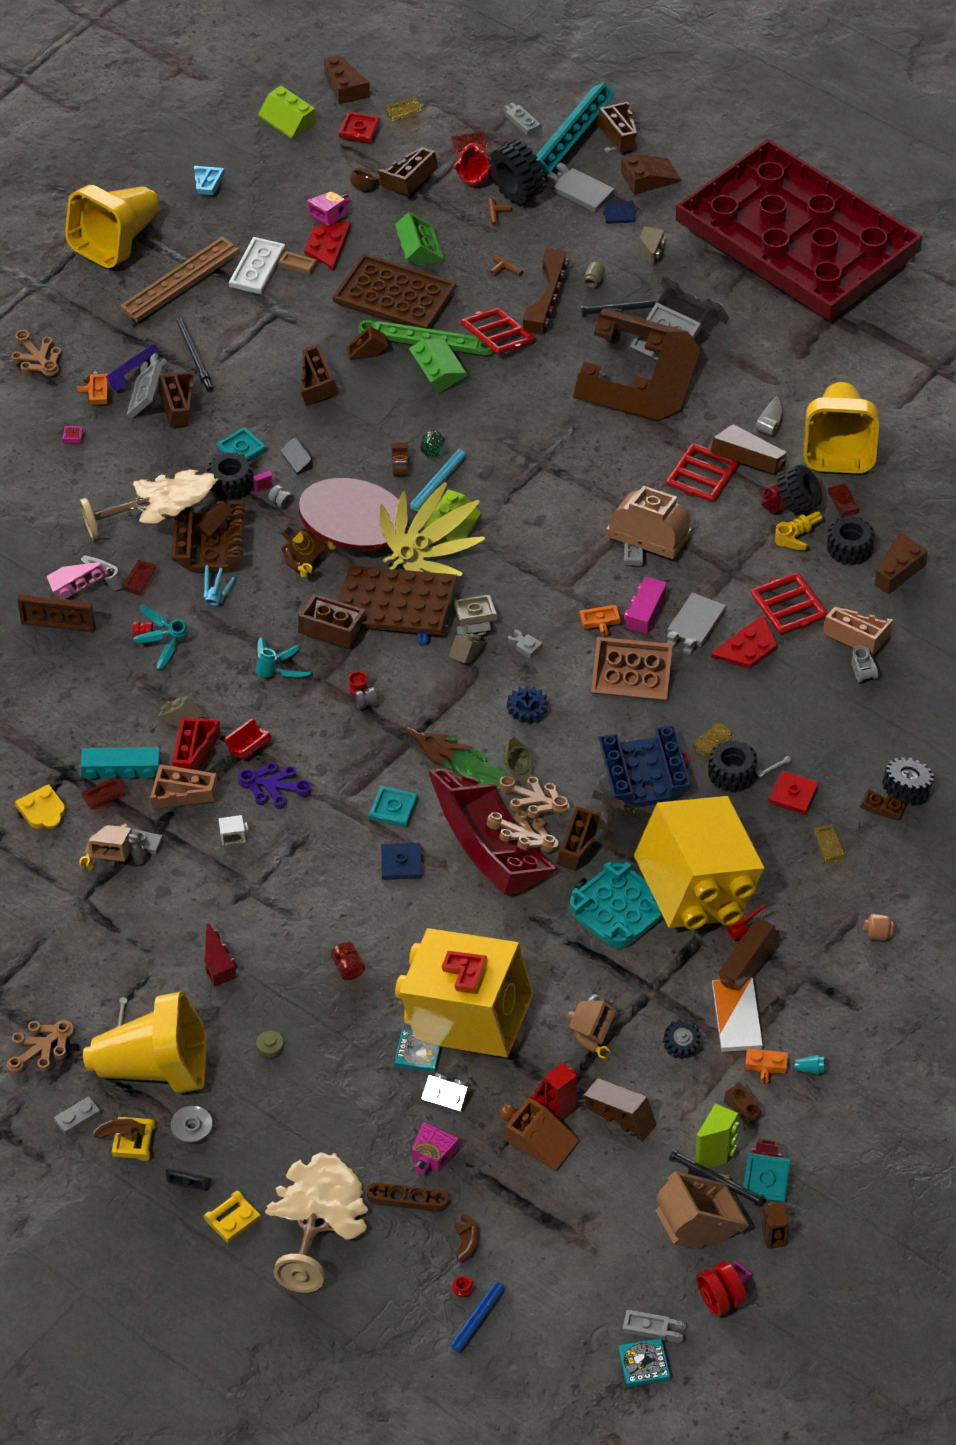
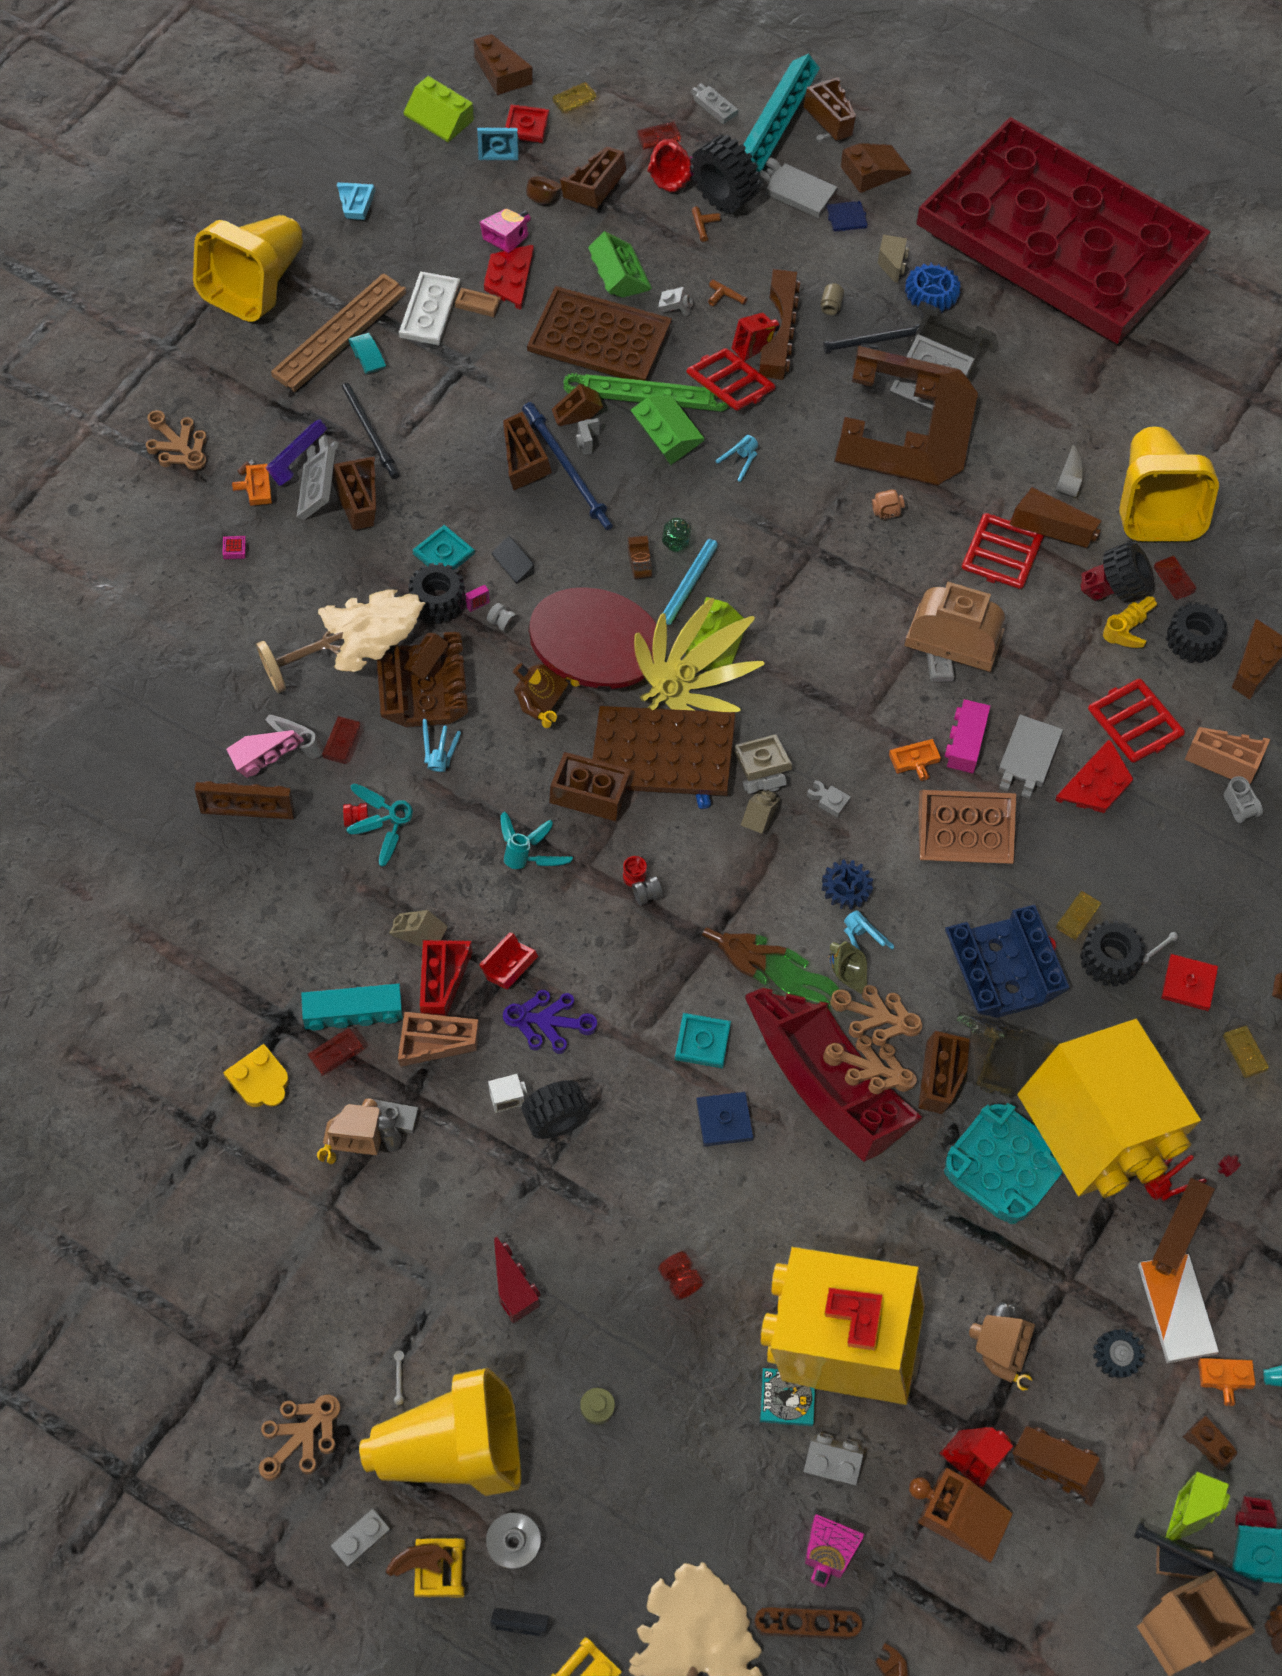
camera: 10 degrees left, 10 degrees up
none -> teal slope [349,333,386,375]
none -> medium azure slope [477,128,518,160]
none -> black tyre [521,1080,590,1139]
none -> dark blue bar [522,402,613,530]
none -> light grey bracket [576,419,600,455]
none -> light grey bracket [658,287,693,316]
none -> medium azure plant [716,435,758,482]
none -> red torso [731,313,780,361]
none -> medium azure plant [844,910,894,950]
none -> nougat head [872,489,905,520]
none -> blue gear [905,263,961,314]
none -> dark red plate [1217,1154,1241,1177]

